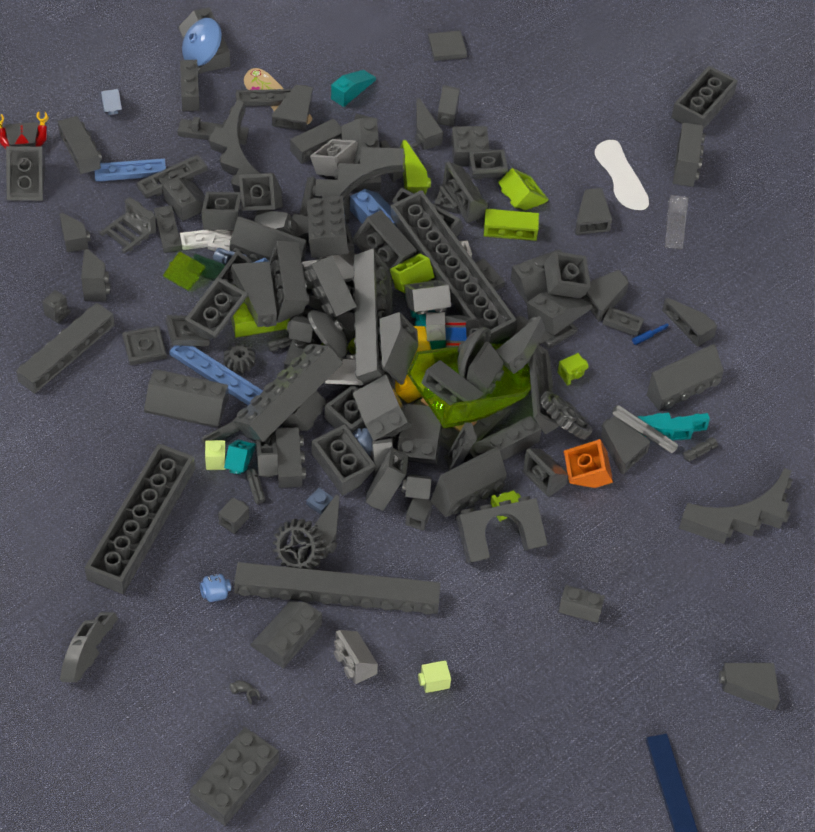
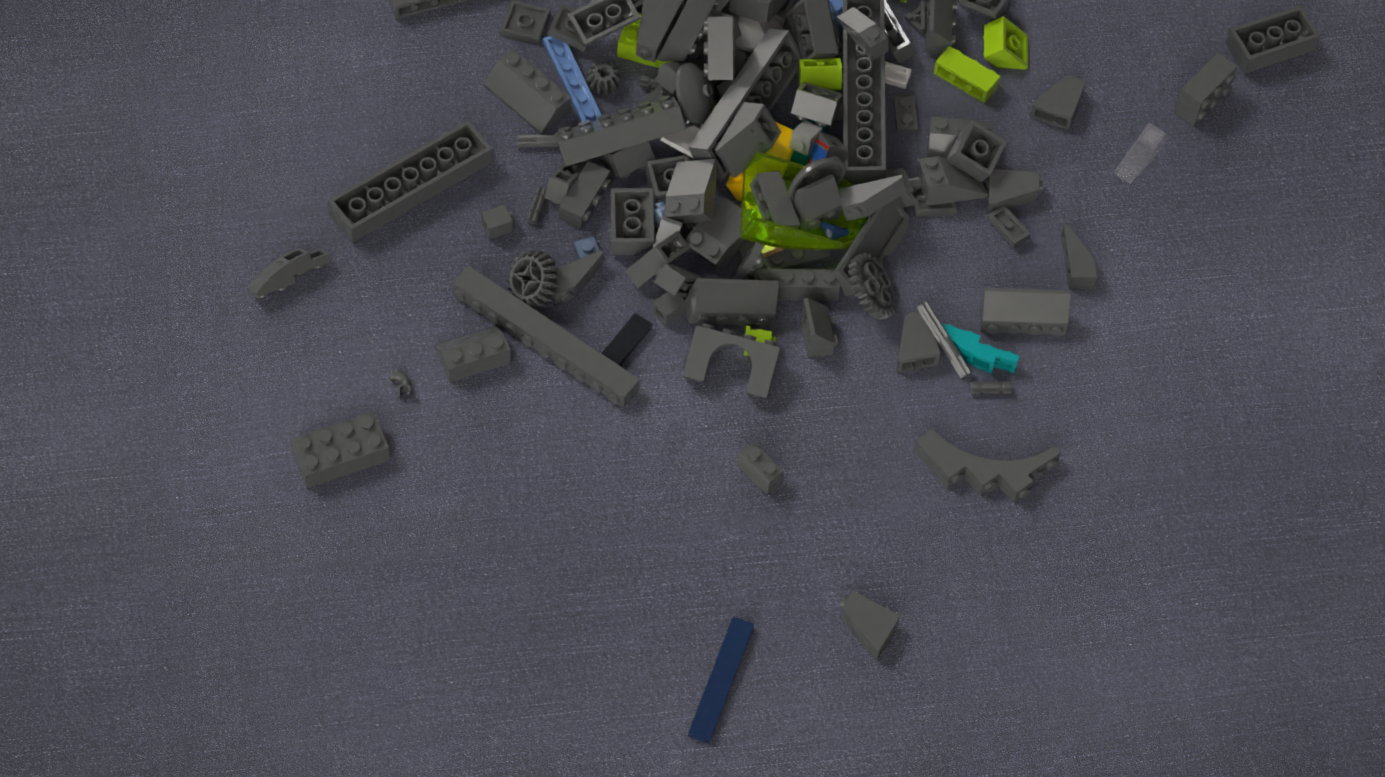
camera: 30 degrees right, 5 degrees up
medium blue head [200,574,231,602] -> none
yellowish green brick [205,440,226,470] -> none
teal slope [224,439,256,474] -> none
light grey slope [334,630,378,684] -> none
yellowish green brick [418,660,451,693] -> none
lime brick [557,353,588,386] -> none
orange slope [564,439,613,488] -> none
white sticker [595,140,649,210] -> none
blue piece [632,323,669,345] -> none
none -> black tile [601,313,653,366]
none -> dark blue slope [820,222,849,242]
none -> dark grey slope [837,7,888,61]

